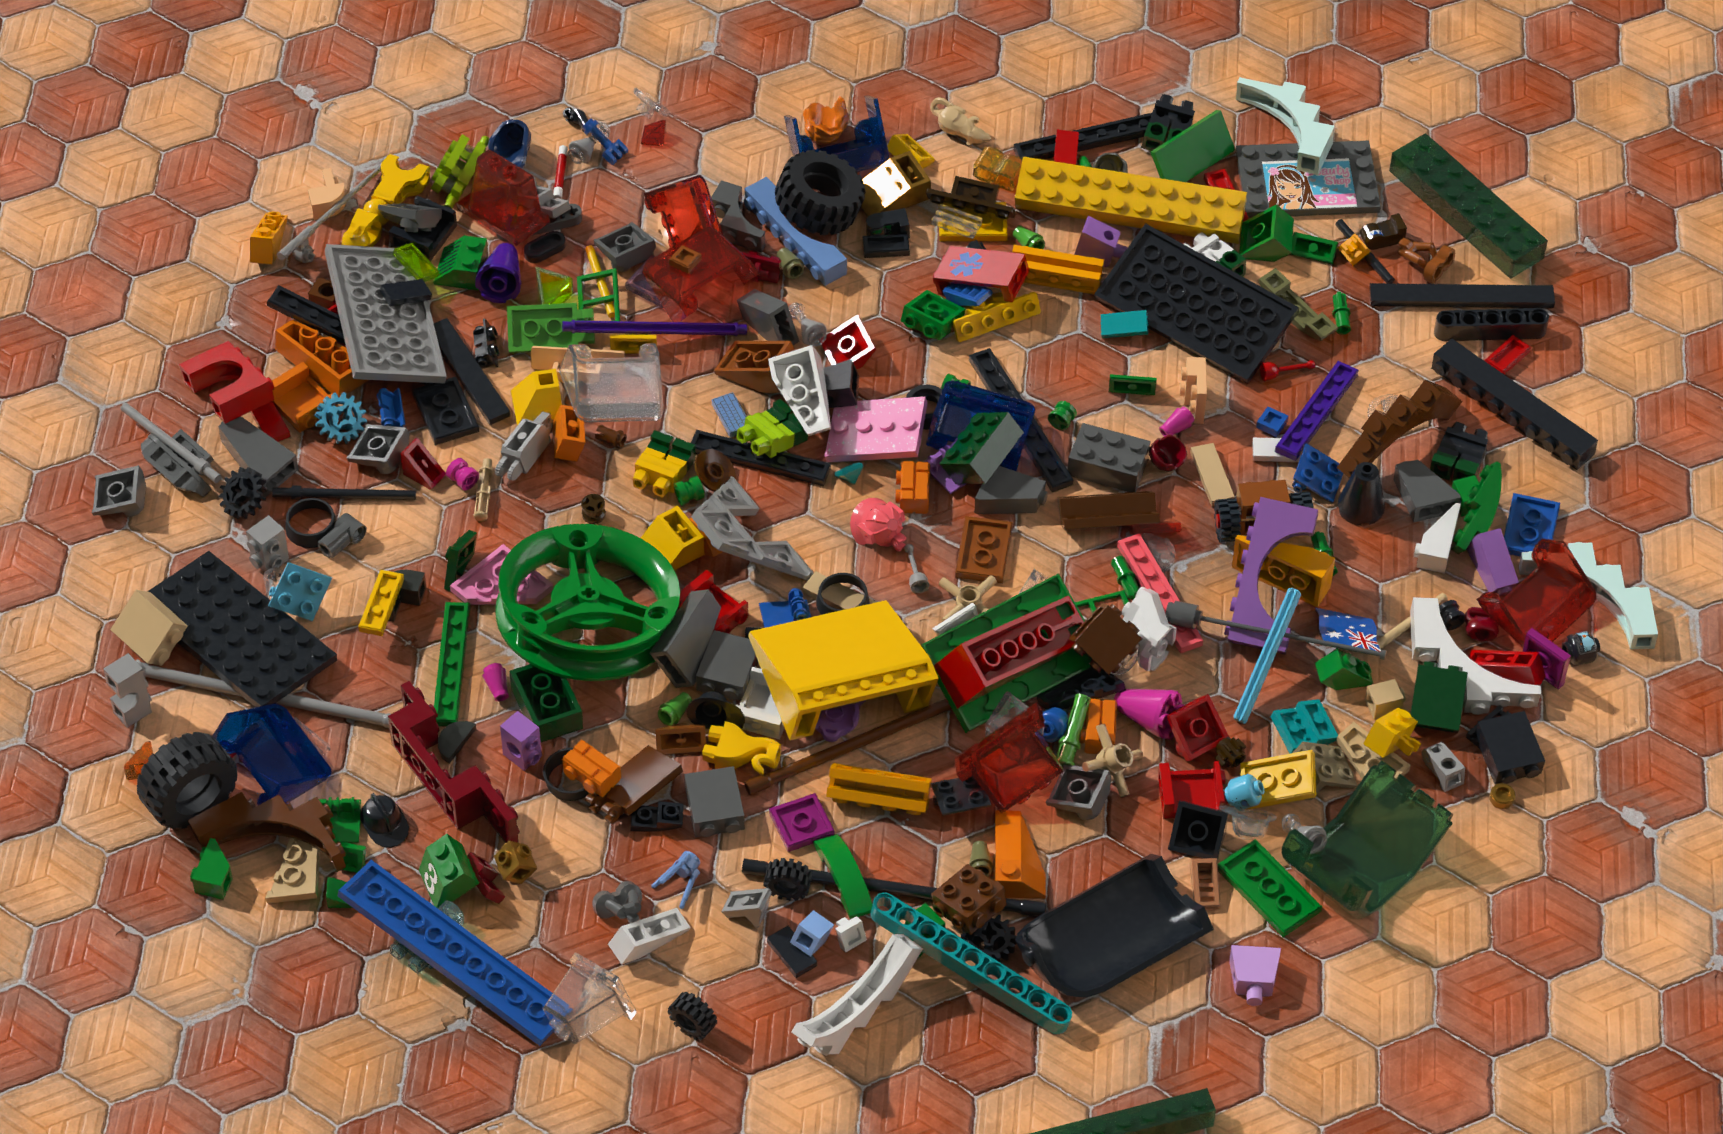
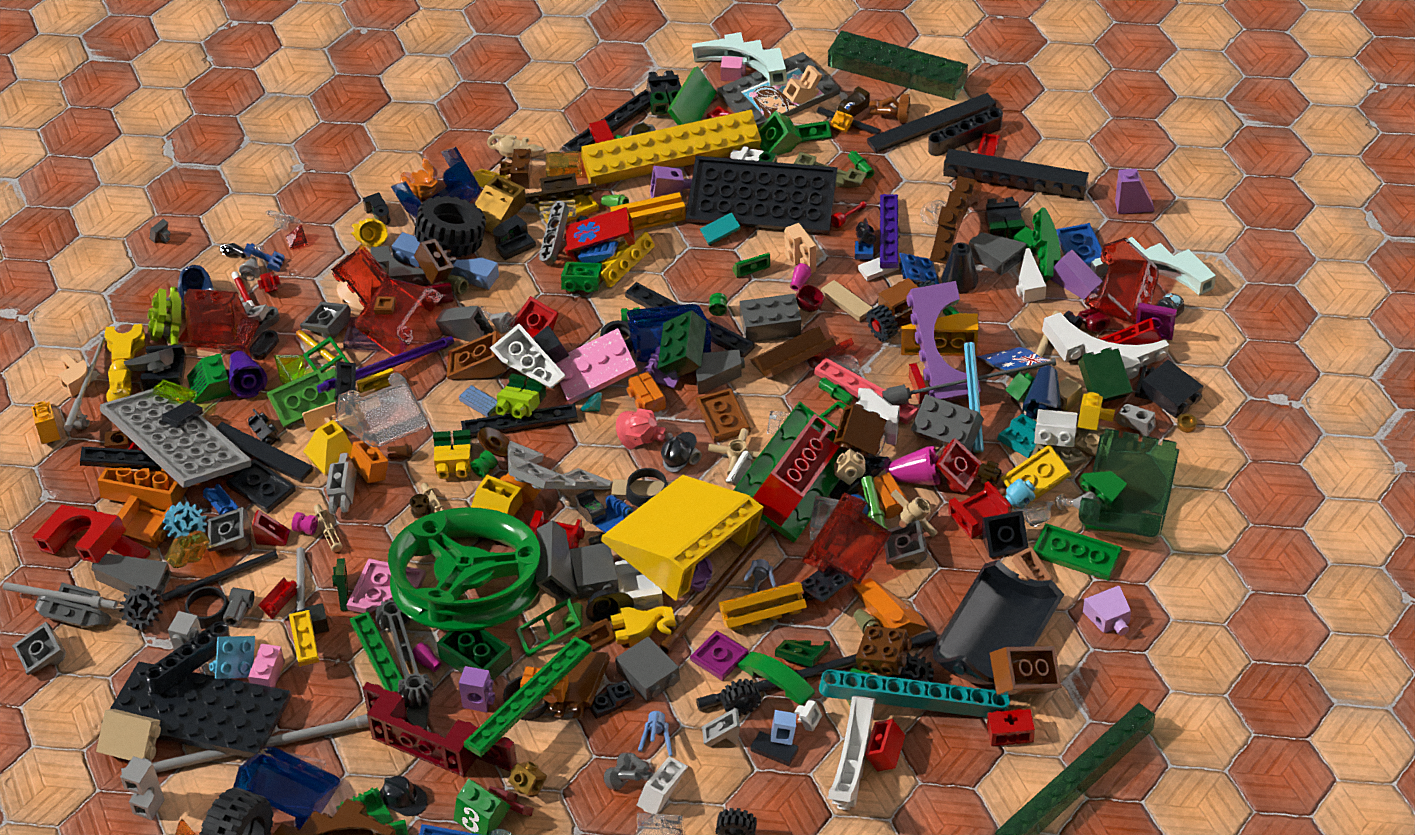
camera: 25 degrees left, 5 degrees down
none -> black beam [145,621,230,694]
none -> dark grey tile [149,219,171,243]
none -> clear yellow brick [164,531,210,568]
none -> bright pink brick [248,644,285,688]
none -> red gear [258,272,281,293]
none -> red hinge [258,577,298,620]
none -> light grey piece [296,547,305,612]
none -> black hinge [335,361,356,415]
none -> yellow hair [351,218,388,249]
none -> black leg [363,192,391,225]
none -> dark grey arm [376,599,434,707]
none -> reddish brown brick [414,239,457,284]
none -> tan piece [420,483,444,513]
none -> green tile [464,636,592,757]
none -> reddish brown brick [499,149,533,189]
none -> green window [515,598,582,657]
none -> dark grey beam [539,201,569,265]
none -> black leg [575,489,607,524]
none -> black piece [661,432,697,472]
none -> bright pink brick [721,56,746,81]
none -> sand blue plant [744,559,776,593]
none -> dark green wing [775,640,831,667]
none -> light nougat brick [783,65,823,103]
none -> tan brick [834,449,866,485]
none -> black hinge [855,218,876,245]
none -> red brick [865,719,905,772]
none -> red tile [909,363,927,404]
none -> dark grey brick [911,394,984,451]
none -> red brick [987,709,1035,746]
none -> dark orange brick [990,646,1062,695]
none -> dark blue cone [1022,365,1061,420]
none -> white panel [1034,409,1077,447]
none -> green slope [1079,471,1127,506]
none -> medium lavender slope [1115,169,1154,214]

